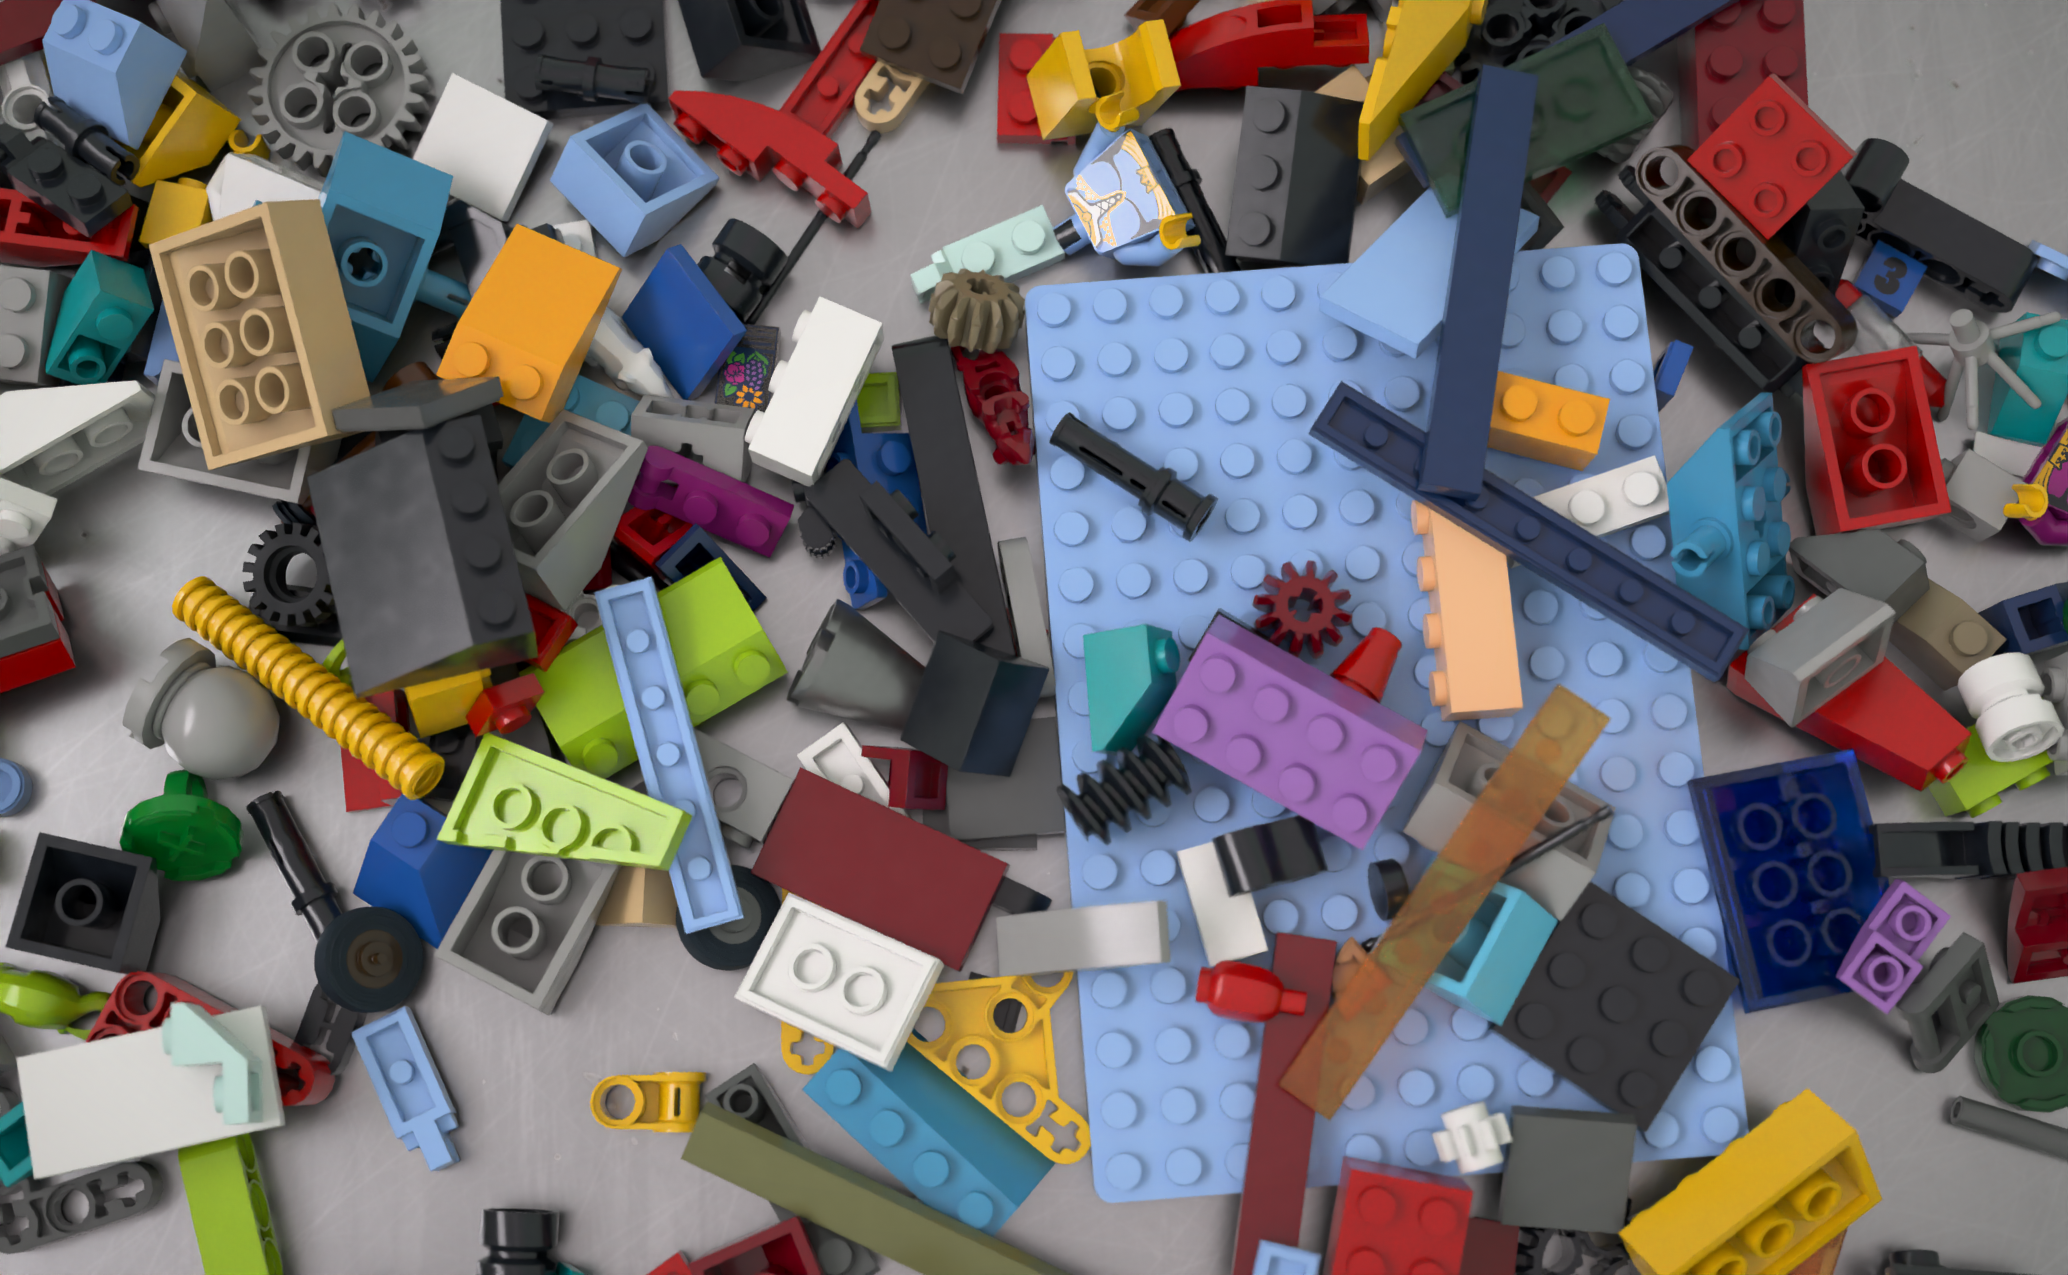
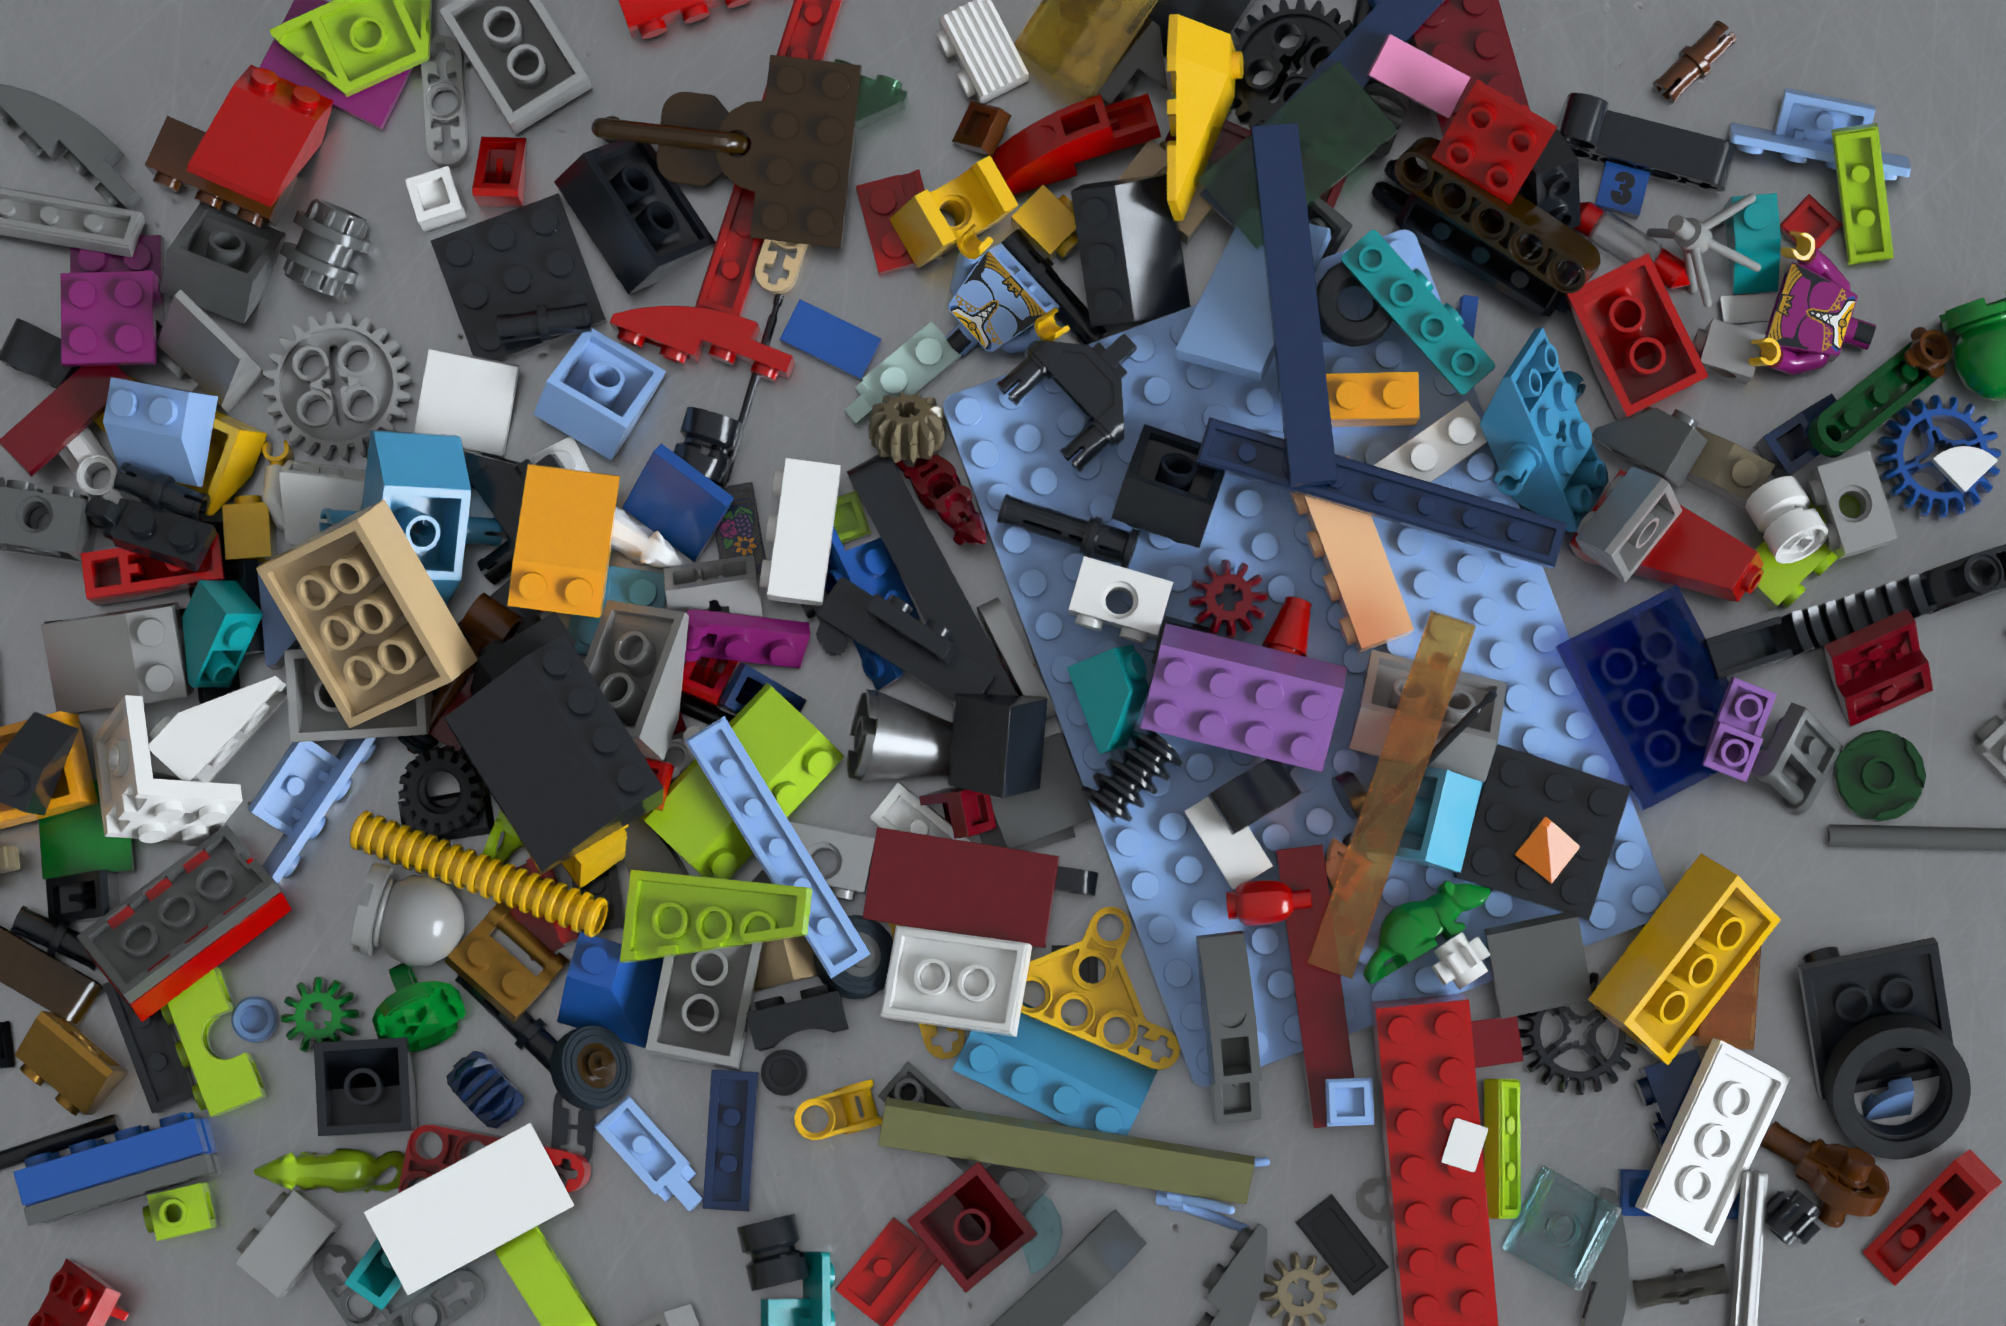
camera: 15 degrees left, 5 degrees up
light aqua slope [162,1002,263,1125] -> none
dark grey tile [332,377,503,432] -> none
red plate [465,673,544,737] -> none
light grey slope [996,901,1171,977] -> none
none -> light blue bracket [248,737,377,884]
none -> green gear [281,977,361,1053]
none -> pearl gold plate [445,902,570,1023]
none -> dark blue gear [446,1051,524,1129]
none -> dark blue plate [703,1070,759,1212]
none -> black brick [746,984,849,1051]
none -> black plate [761,1049,807,1096]
none -> blue tile [780,299,882,381]
none -> black connector [996,333,1137,472]
none -> yellow brick [1011,185,1078,261]
none -> white brick [1068,556,1173,644]
none -> black slope [1111,424,1225,548]
none -> dark grey slope [1196,931,1261,1125]
none -> black tyre [1316,262,1393,347]
none -> teal bracket [1340,229,1495,396]
none -> green animal [1363,881,1491,985]
none -> bright pink tile [1366,34,1470,118]
none -> orange slope [1514,817,1580,884]
none -> reddish brown pin [1653,20,1737,104]

